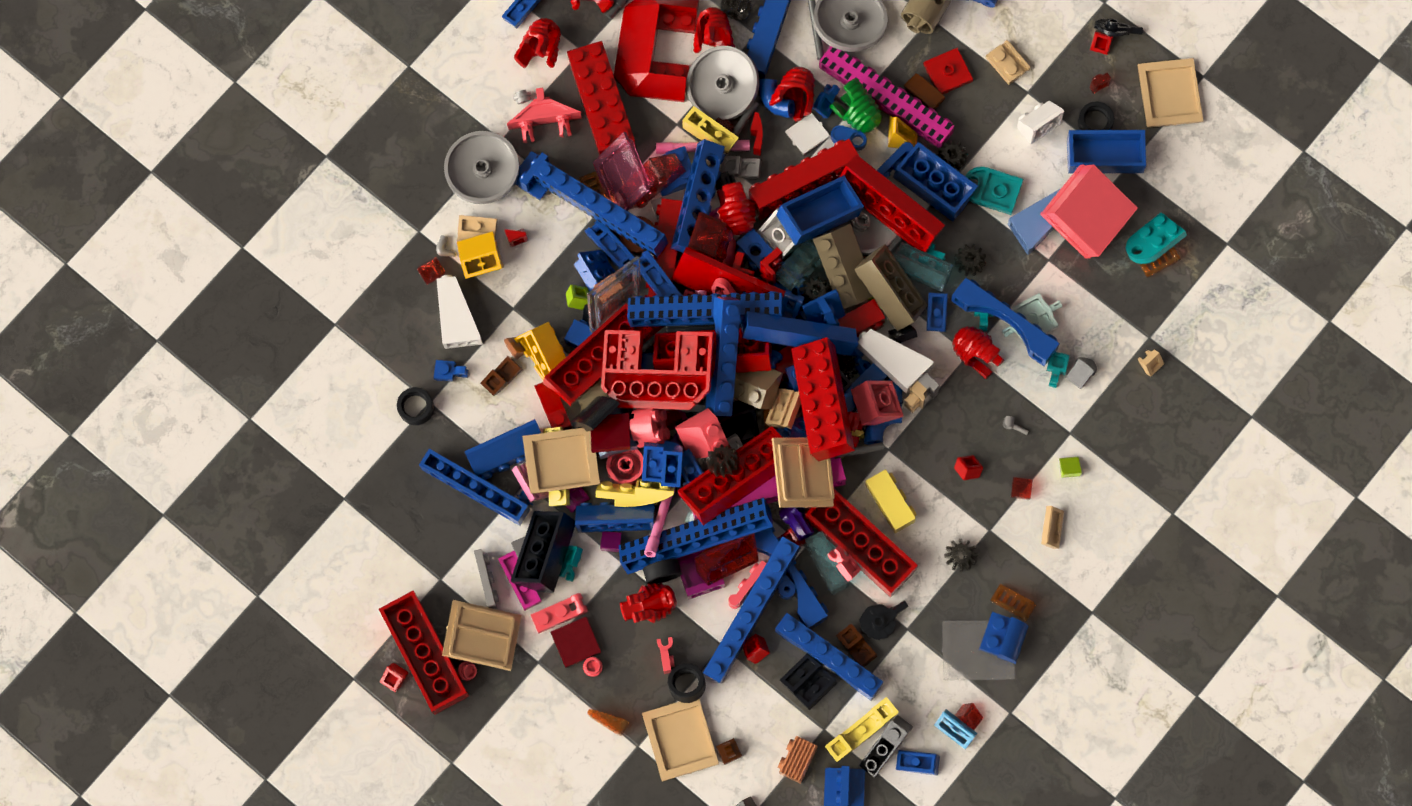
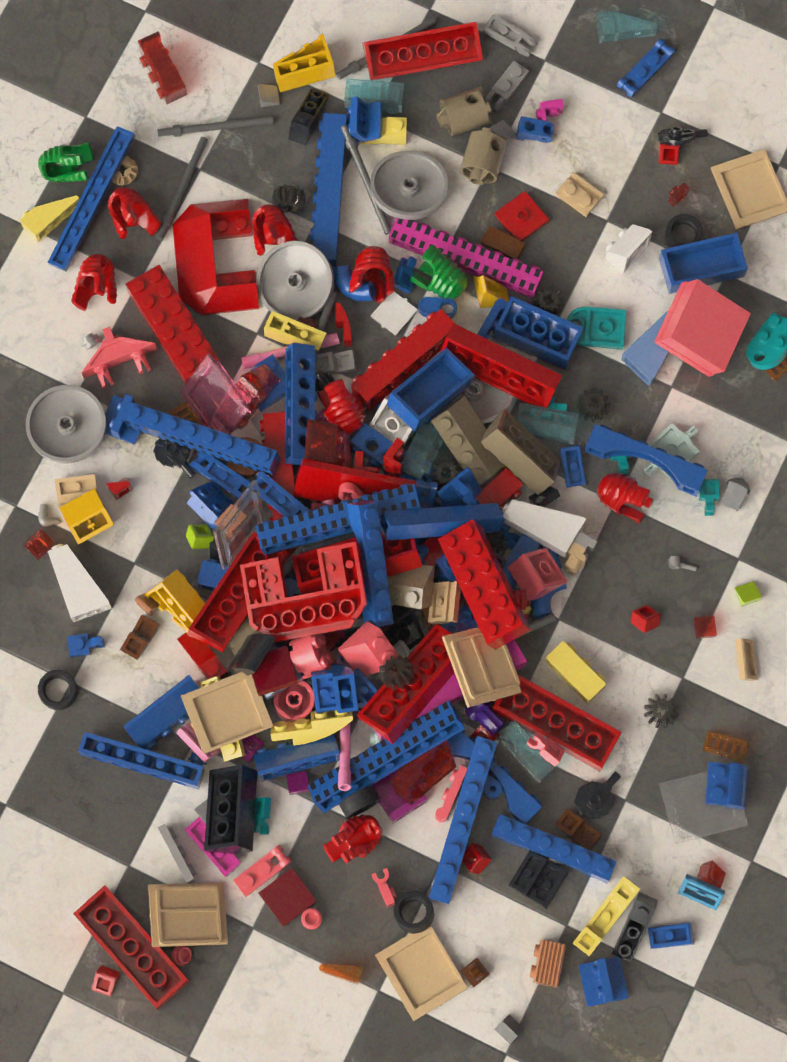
camera: 20 degrees left, 0 degrees up
none -> black piece [153,438,196,479]

